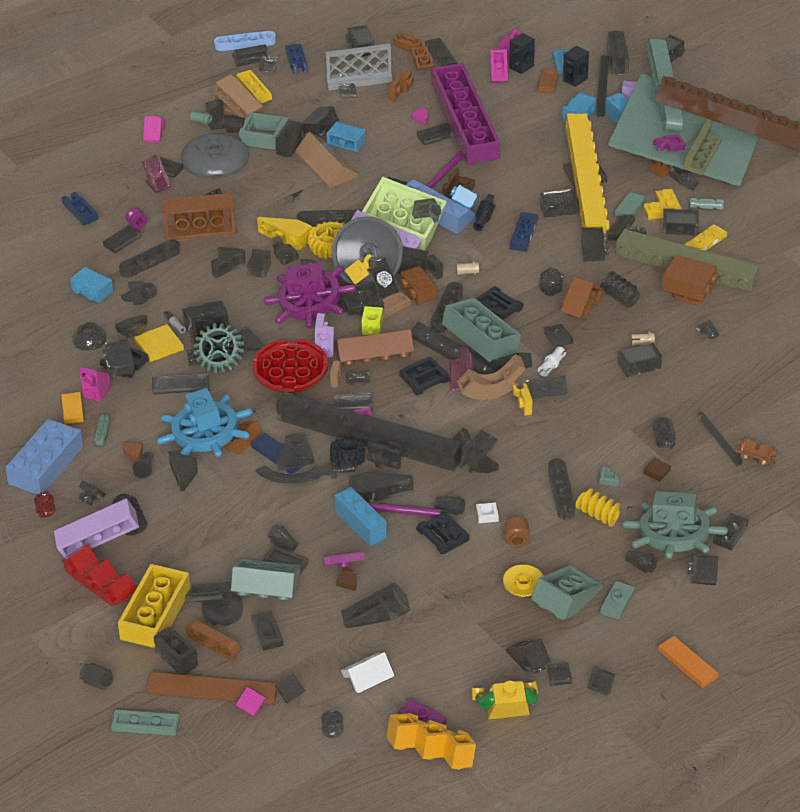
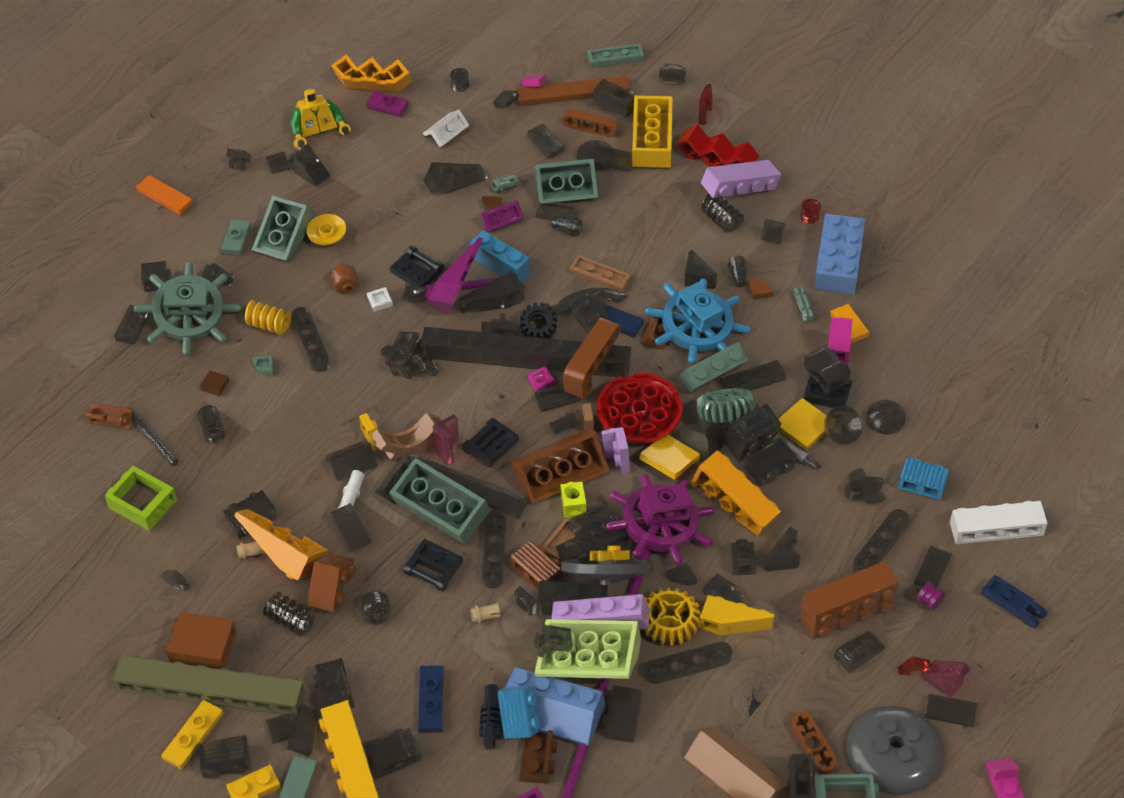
camera: 165 degrees right, 10 degrees up
none -> lime window [105,466,177,531]
none -> light orange wedge [235,509,329,580]
none -> magenta wedge [425,237,483,314]
none -> sand green pin [492,174,518,193]
none -> dark orange beam [564,317,621,400]
none -> medium nougat tile [569,255,632,293]
none -> yellow tile [639,435,700,480]
none -> sand green brick [679,342,749,394]
none -> light orange wedge [690,450,781,536]
none -> clear red slope [698,84,713,125]
none -> dark orange beam [791,712,837,775]
none -> clear red tile [897,656,932,676]
none -> white brick [950,501,1047,545]

